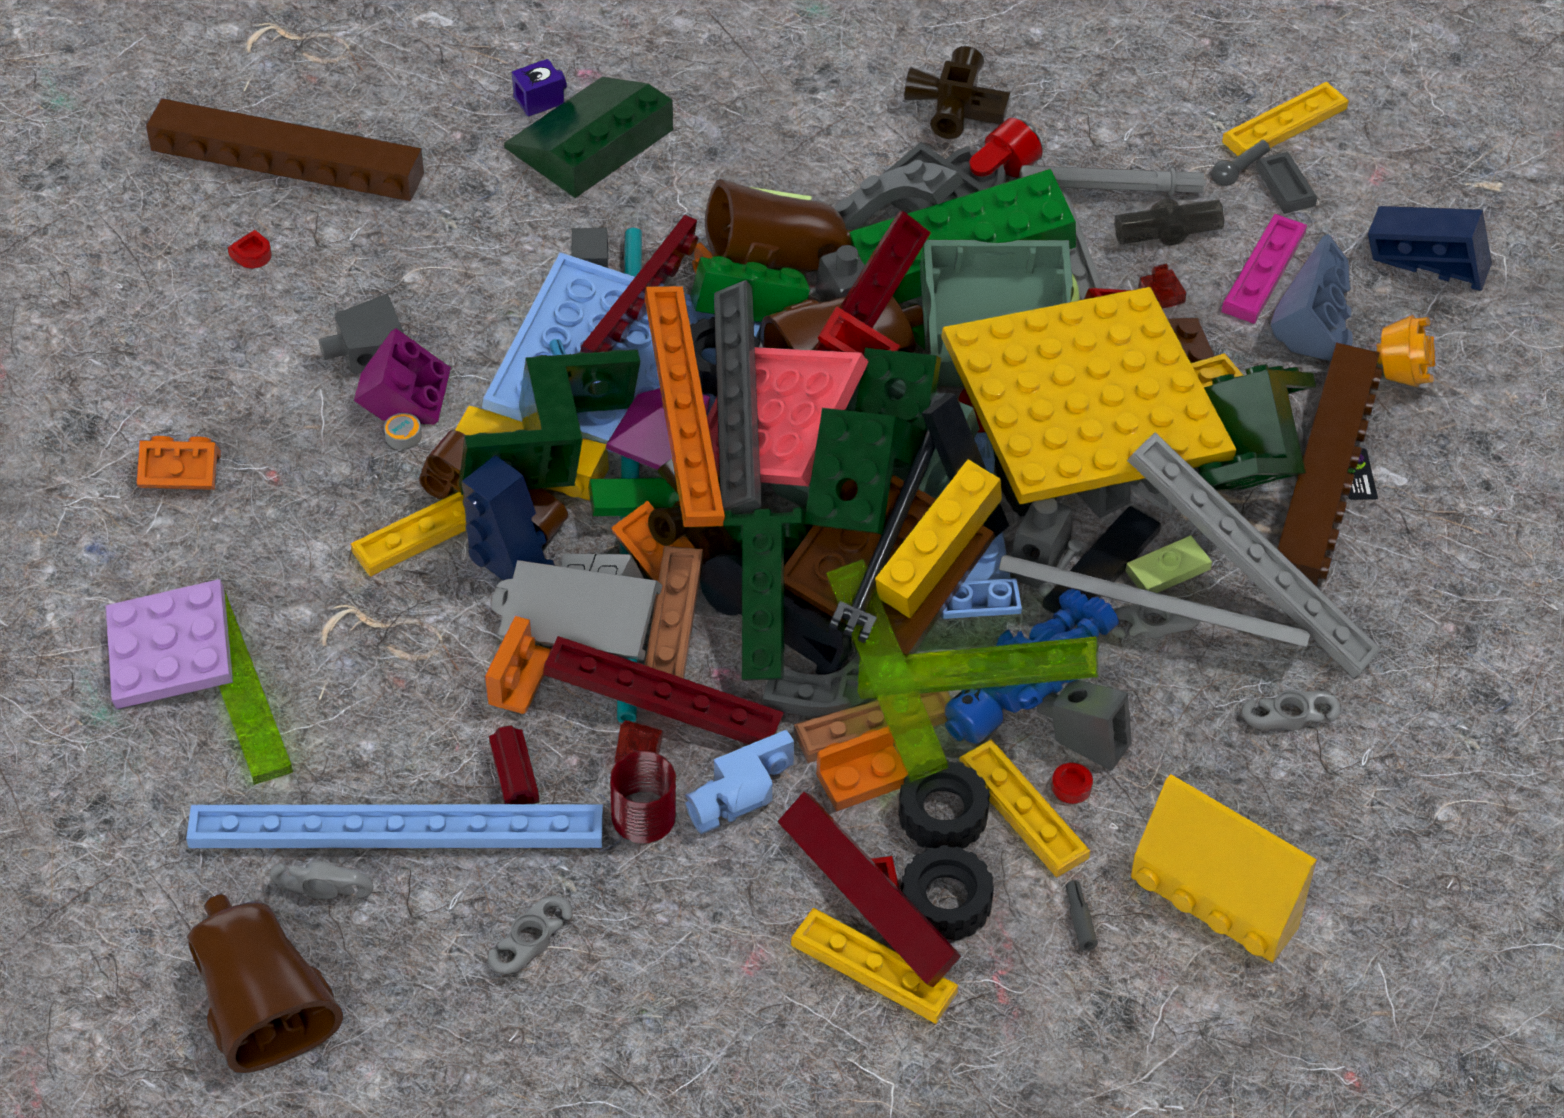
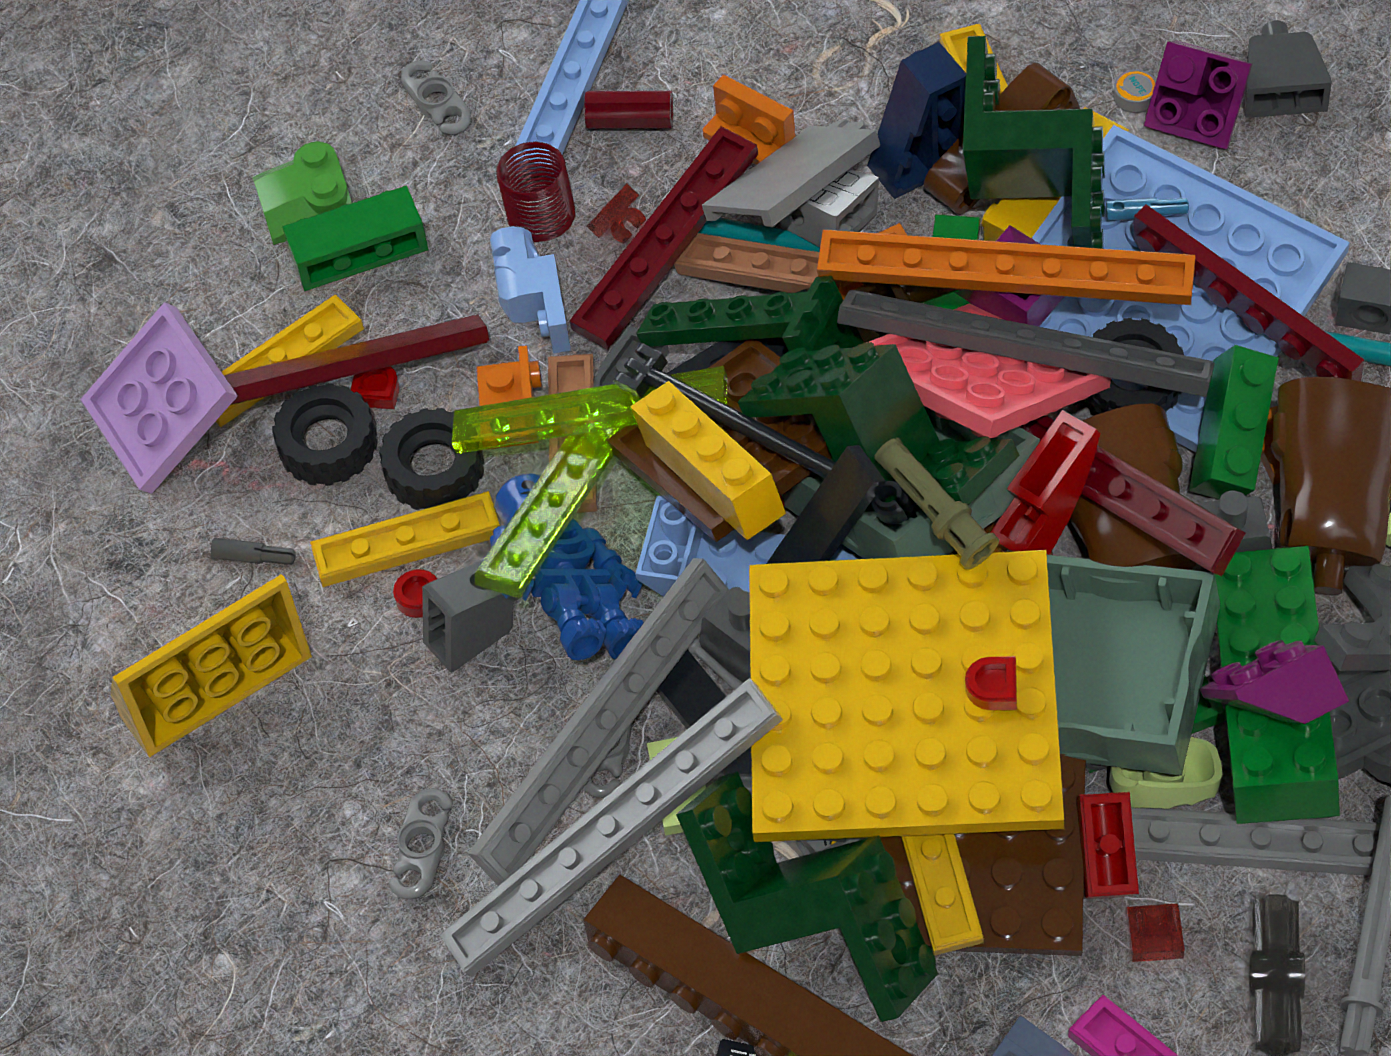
camera: 115 degrees right, 5 degrees up
none -> lavender plate [80,302,238,494]
none -> bright green slope [252,141,352,245]
none -> green brick [282,185,429,292]
none -> olive pin [874,438,999,569]
none -> red tile [965,656,1017,710]
none -> magenta slope [1200,640,1349,724]

